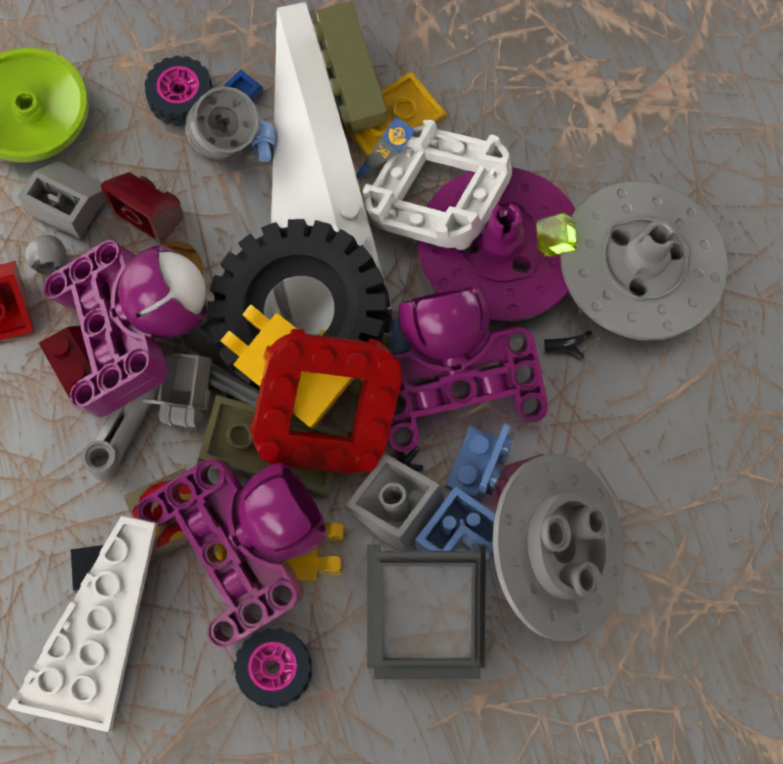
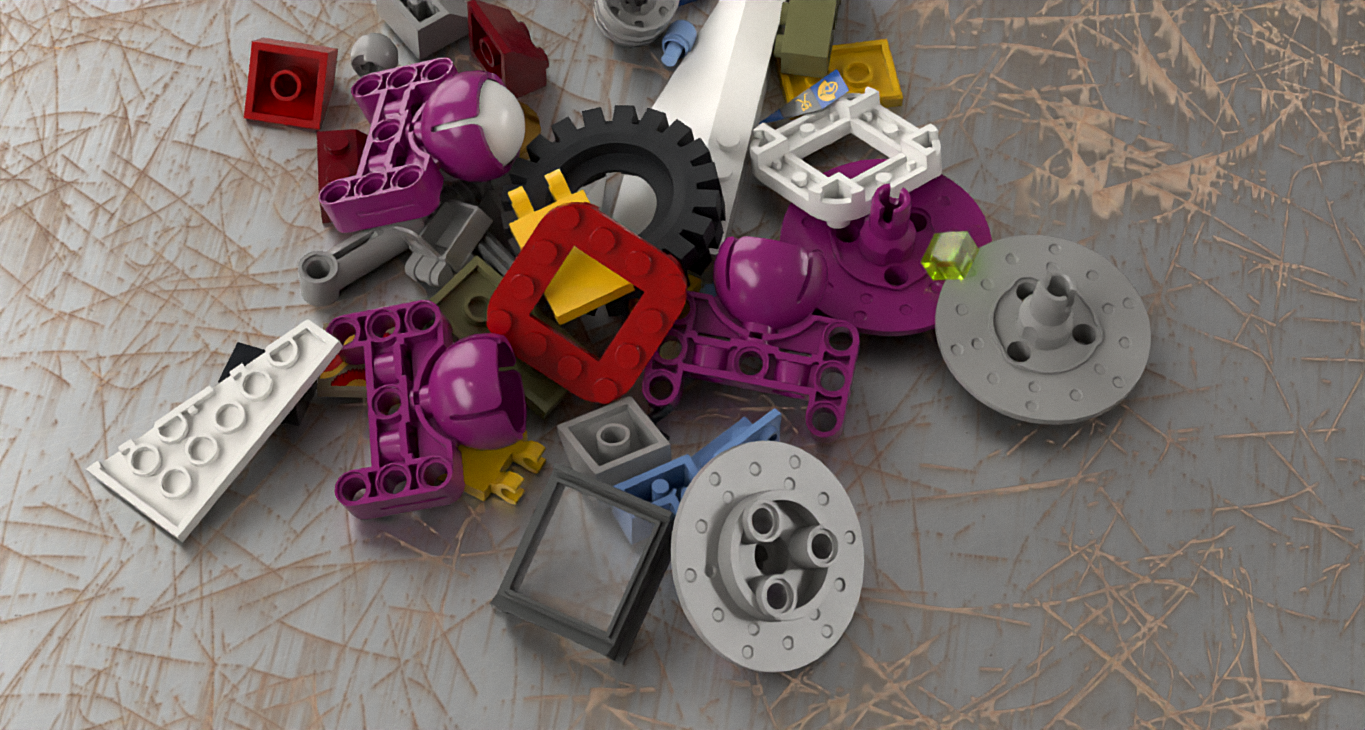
camera: 25 degrees right, 15 degrees down
black wheel [234,628,312,708] -> none
black bar [544,330,592,360] -> none

